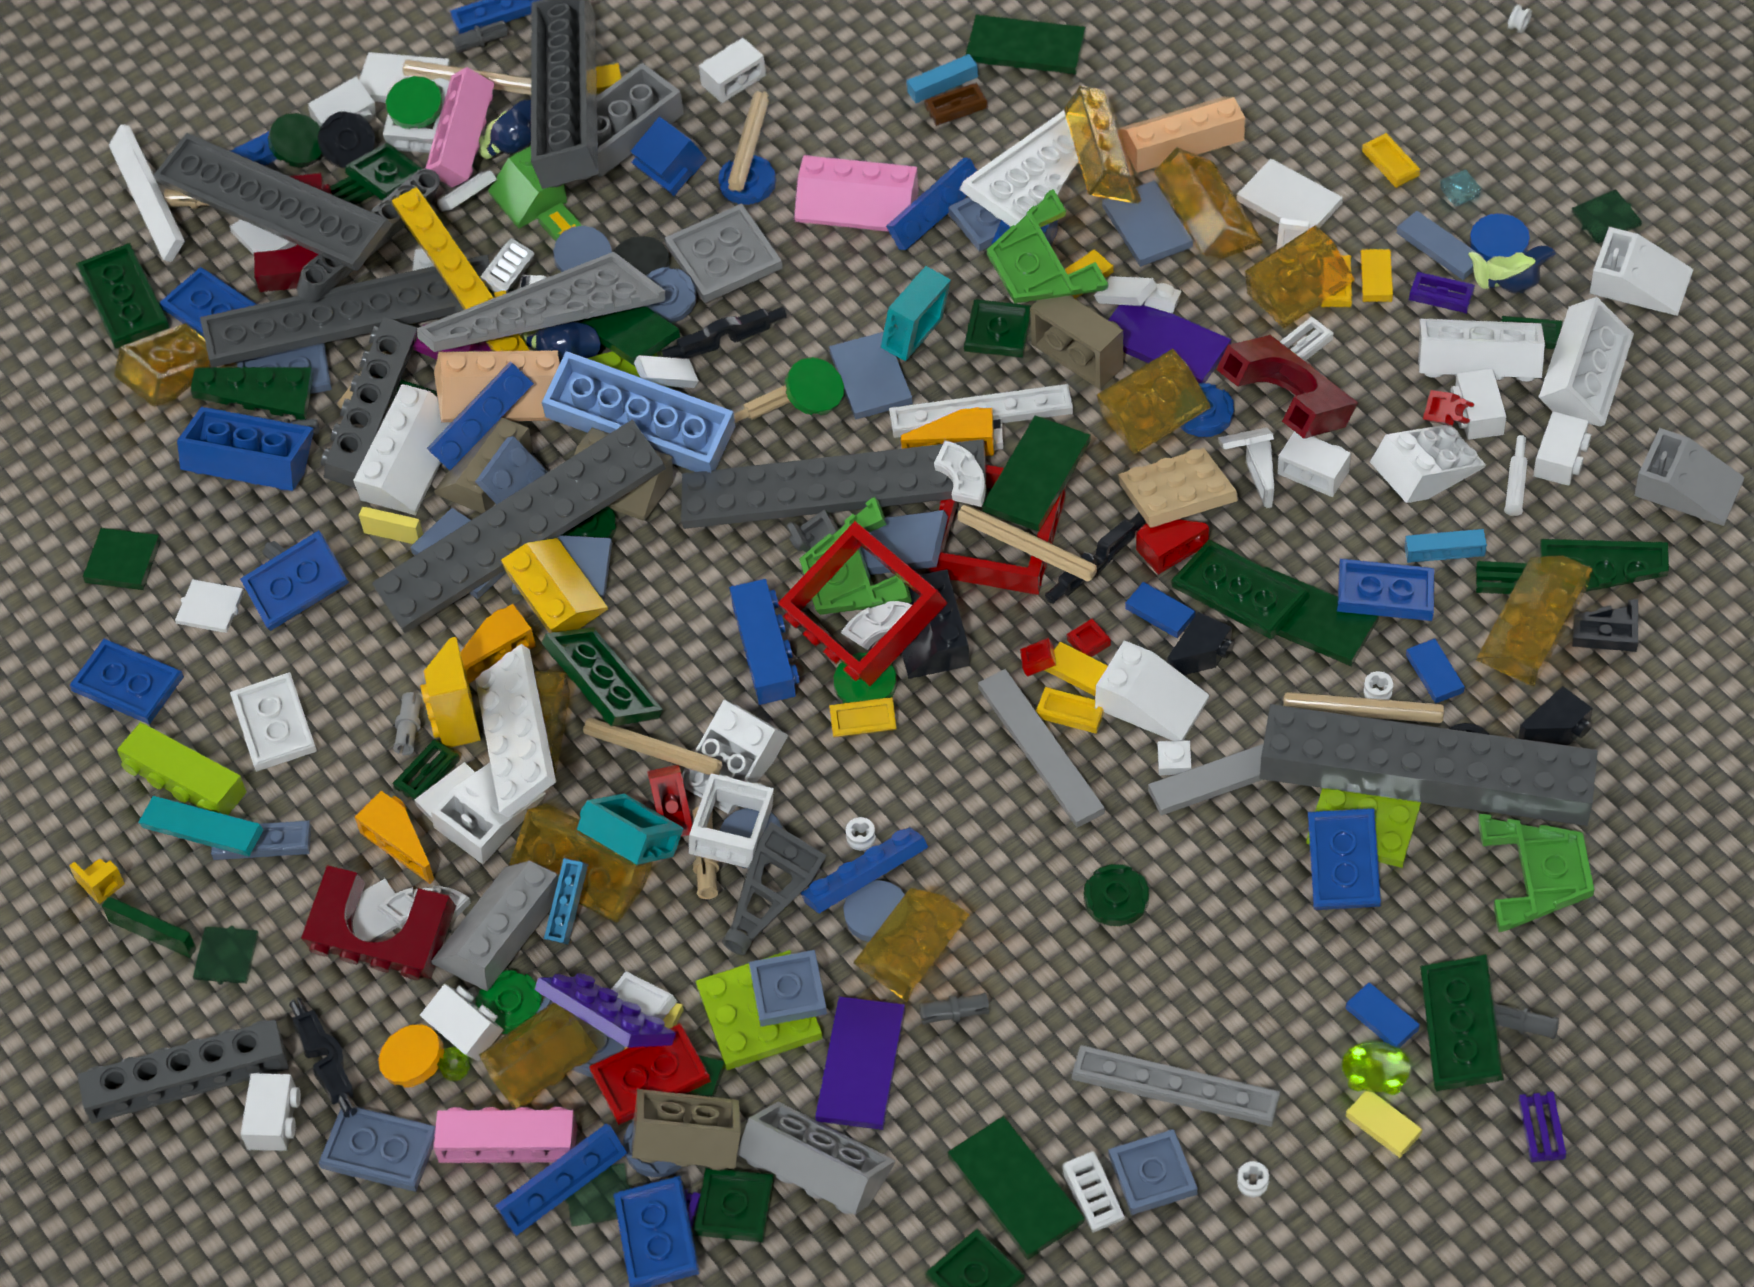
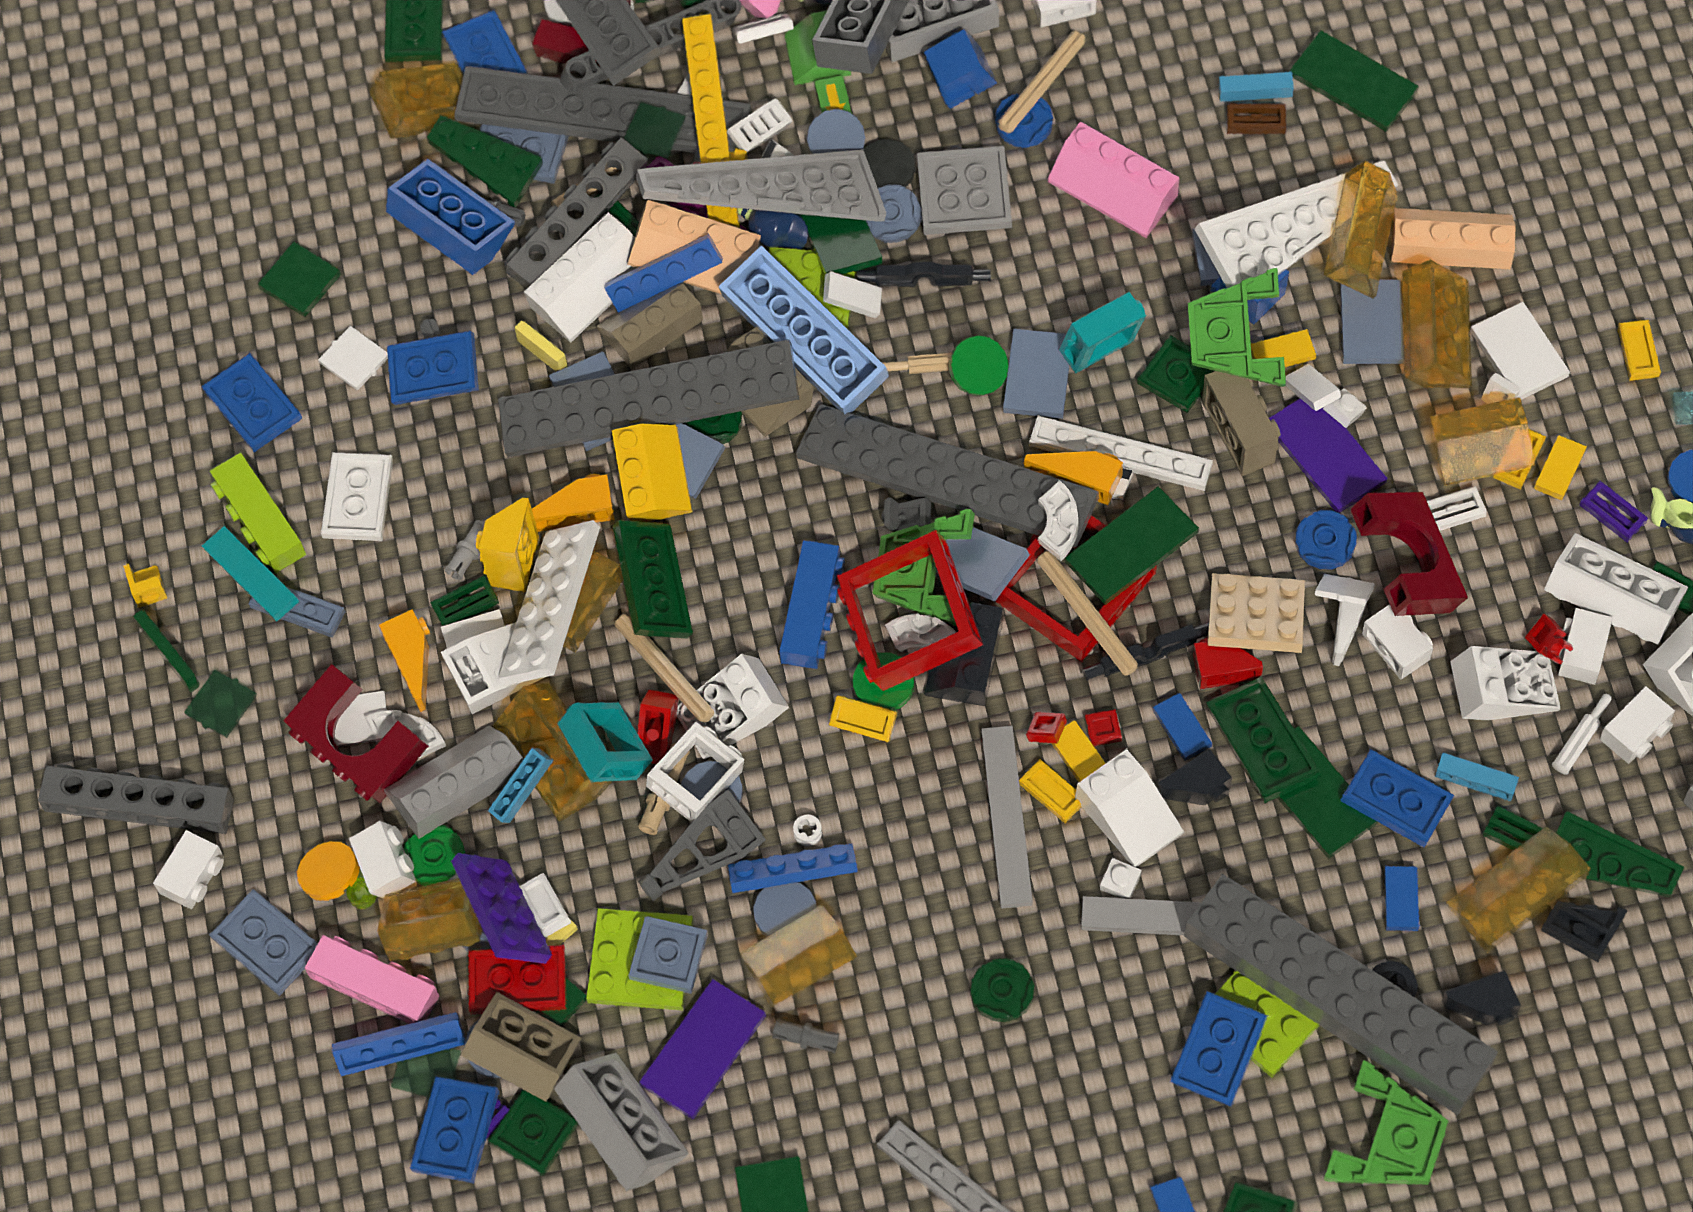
camera: 25 degrees right, 10 degrees up
black piece [289,998,357,1118] -> none
sand blue plate [475,436,548,504] -> none
blue plate [886,158,977,250] -> none
clear yellow slope [1097,349,1211,454] -> none
tan axle [1283,692,1444,723] -> none
white bush [1363,671,1393,700] -> none
sand blue tile [1397,211,1484,280] -> none
none -> clear green piece [624,102,686,159]

